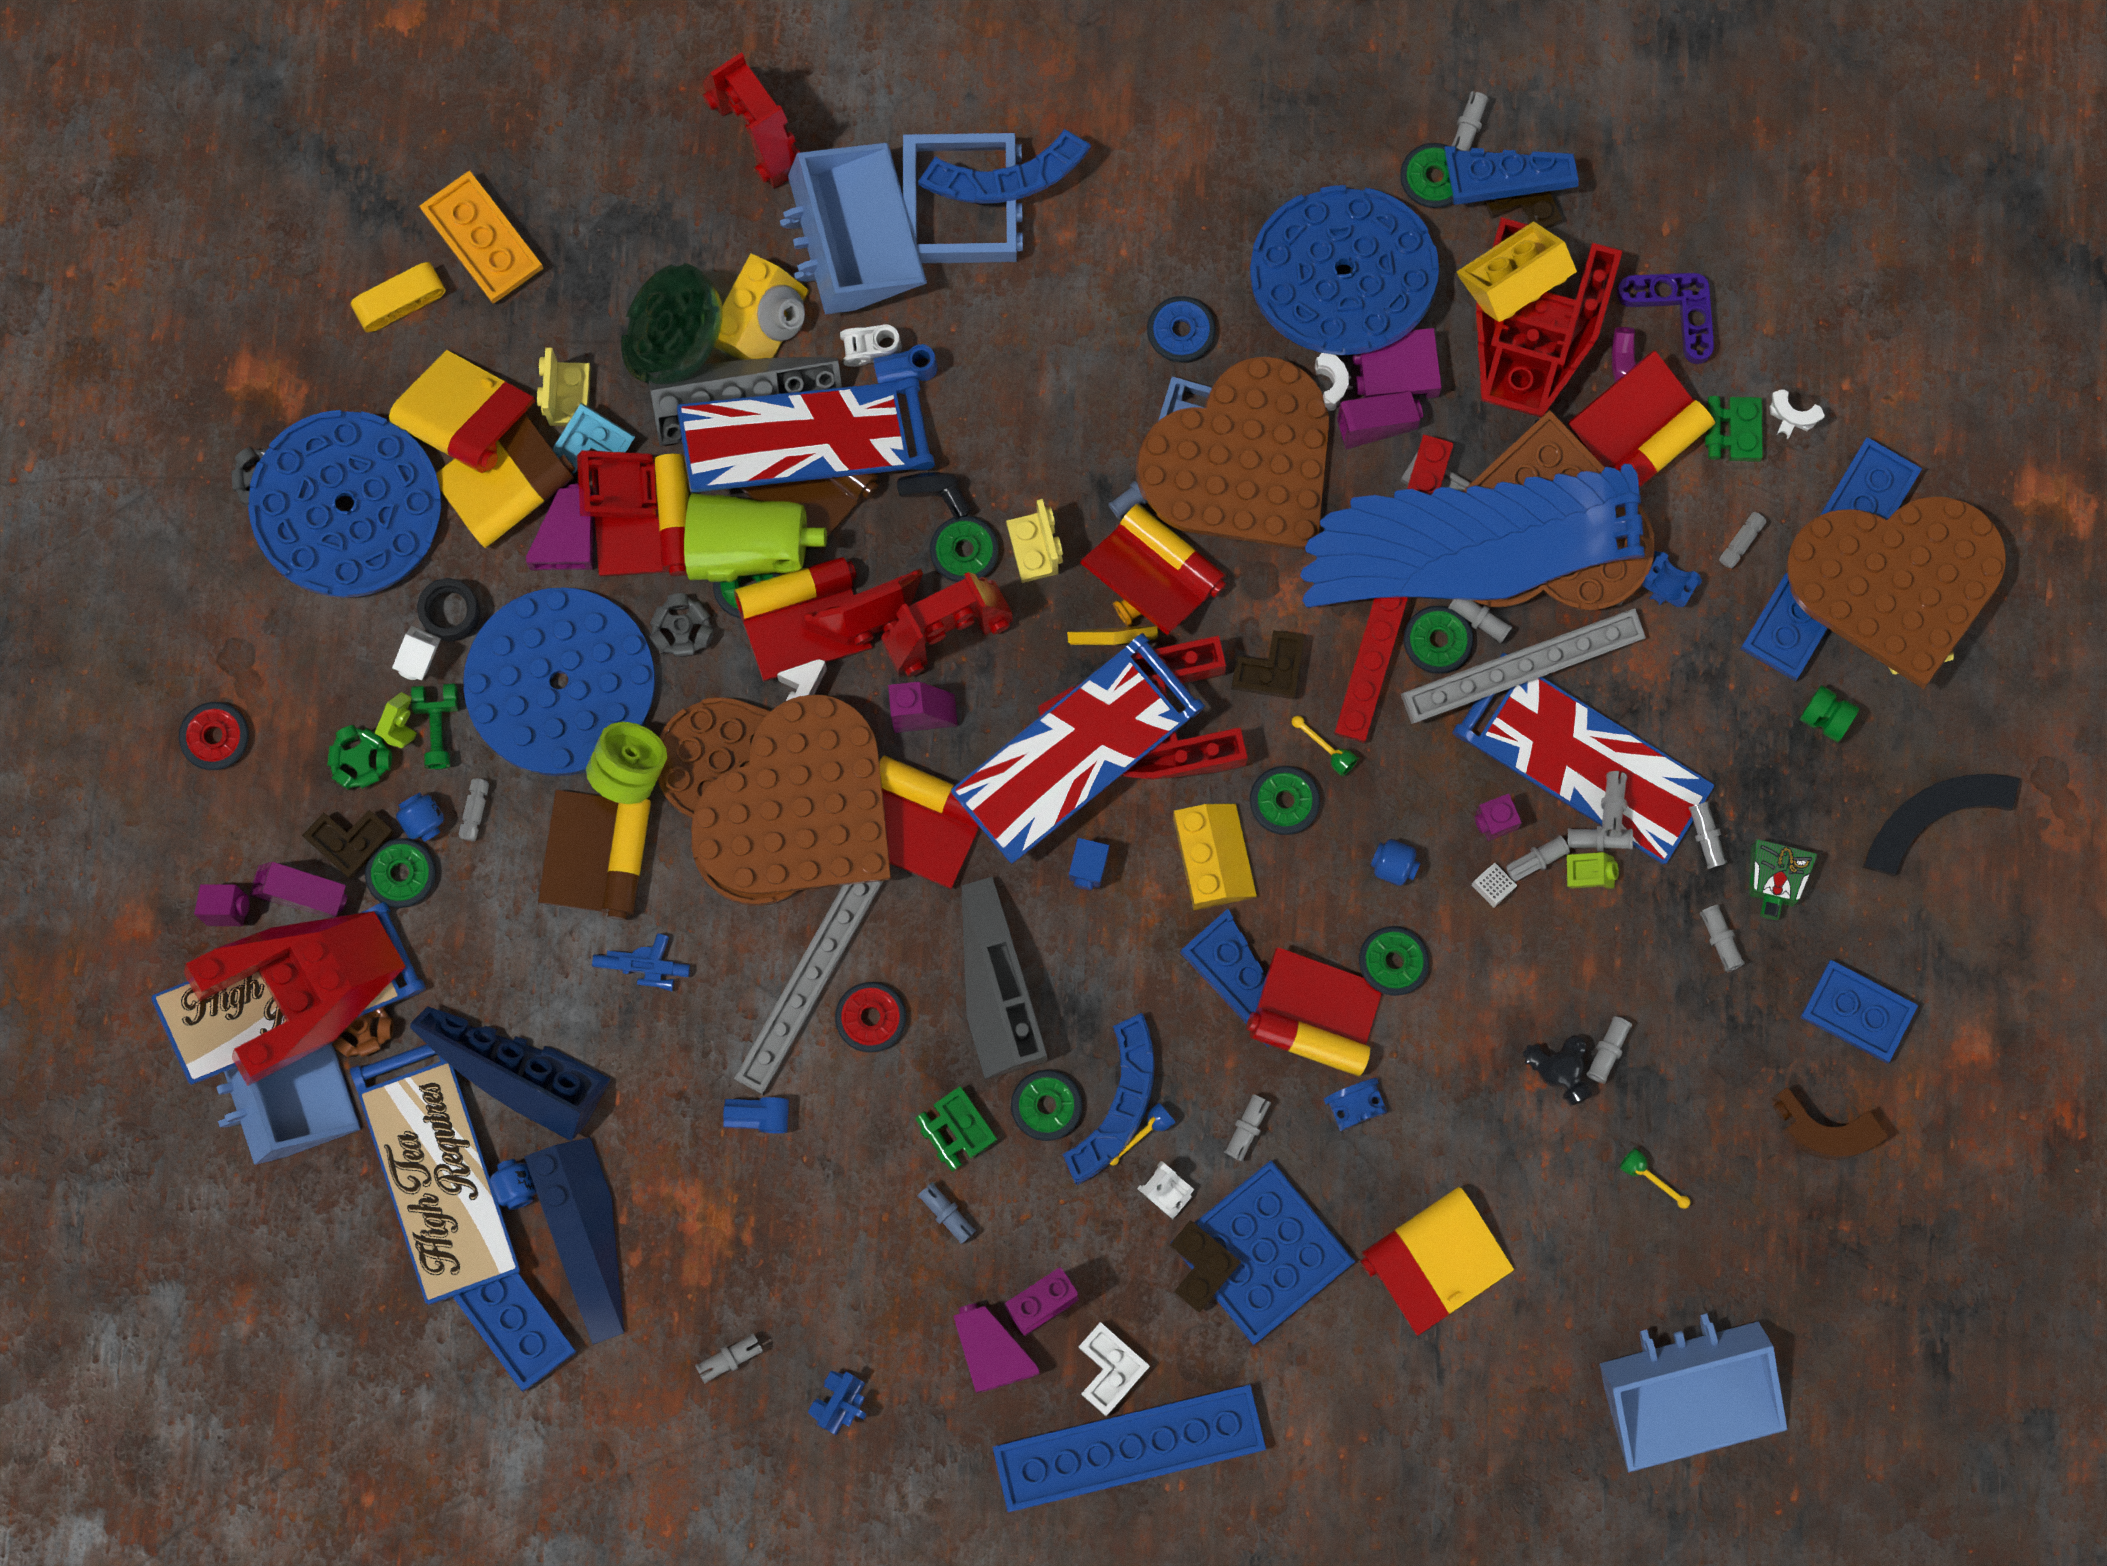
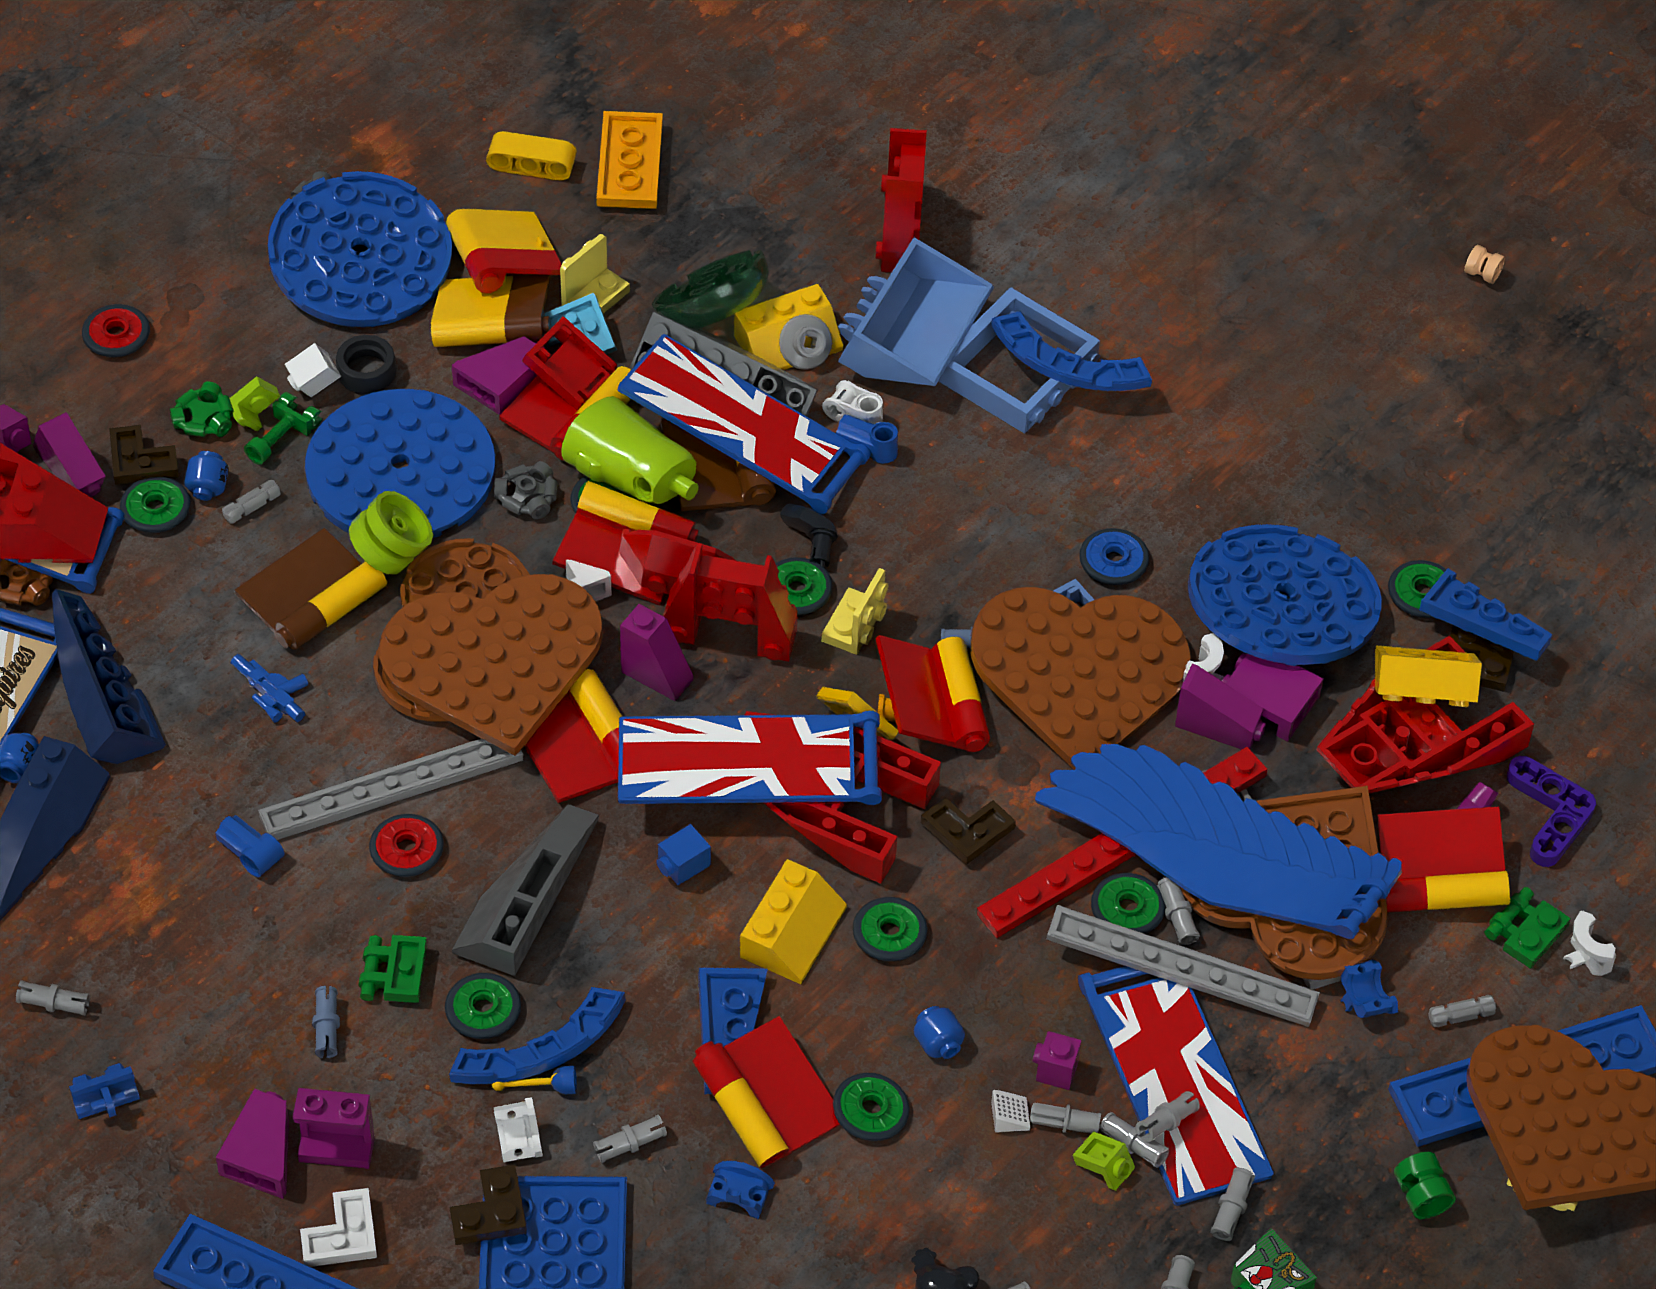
camera: 35 degrees right, 25 degrees down
hinge [1292,715,1359,777] -> none
light grey pin [1451,92,1489,151] -> none

